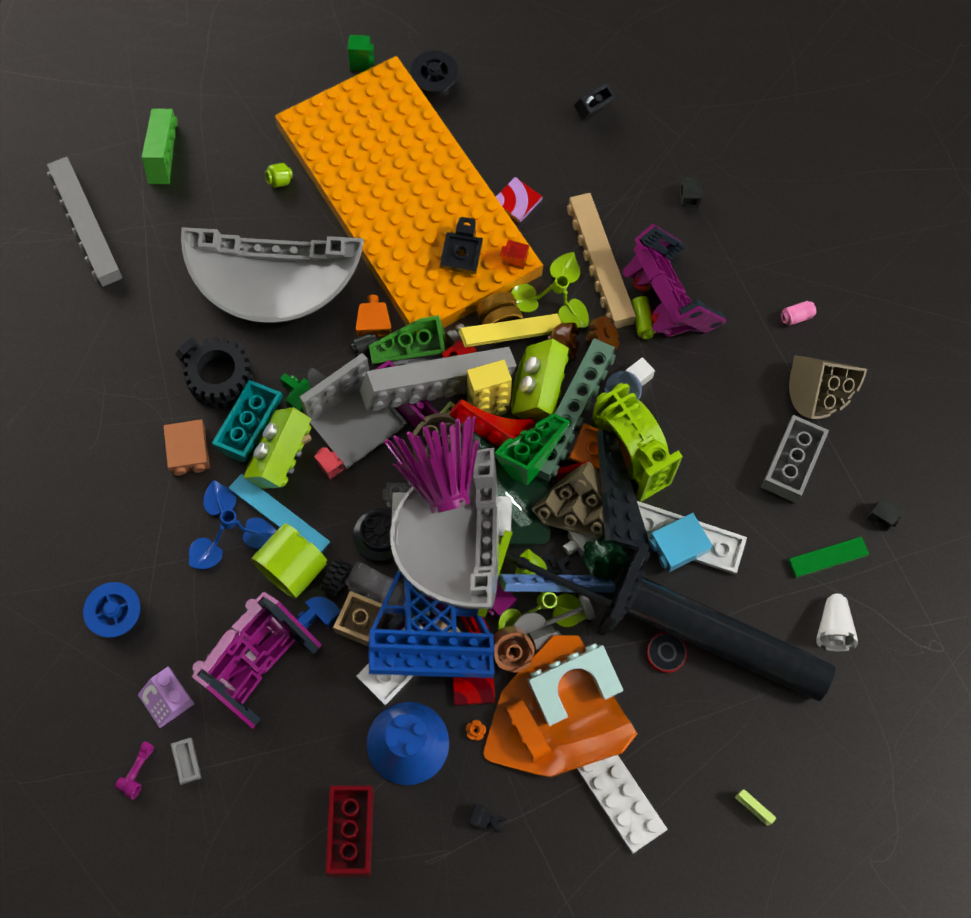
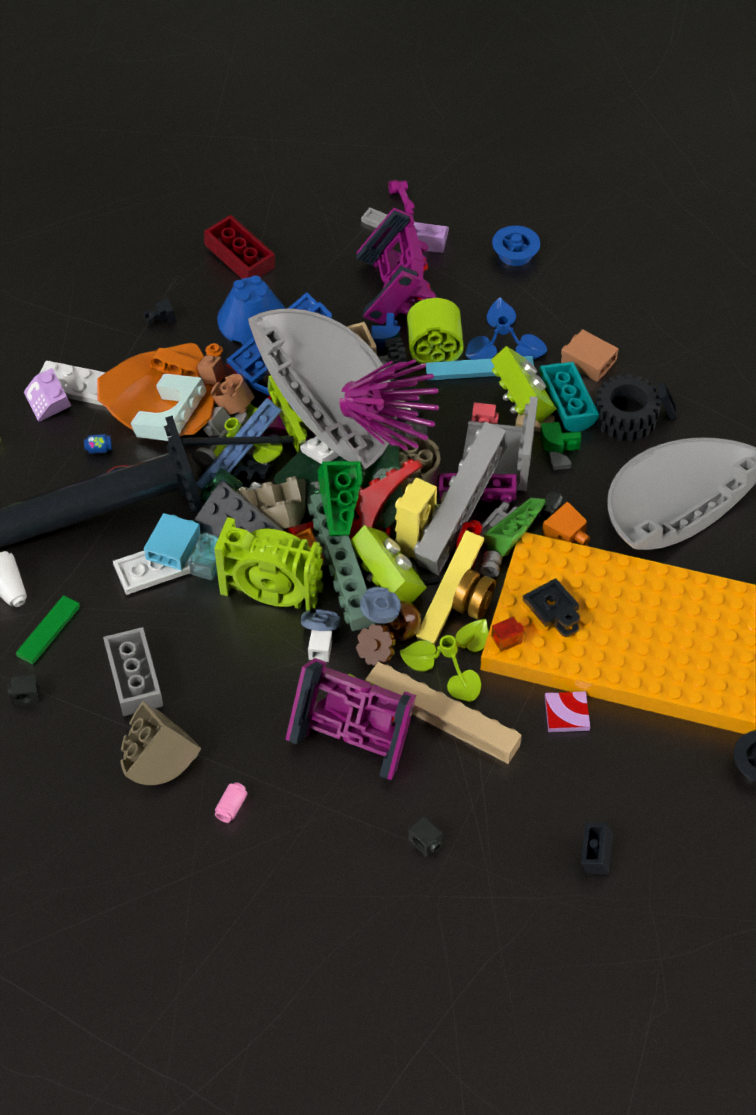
camera: 140 degrees right, 15 degrees down
none -> lavender slope [24,368,72,422]
none -> blue brick [84,434,112,454]
none -> clear light blue brick [188,533,219,581]
none -> nougat brick [197,355,226,385]
none -> sand blue tile [360,587,401,623]

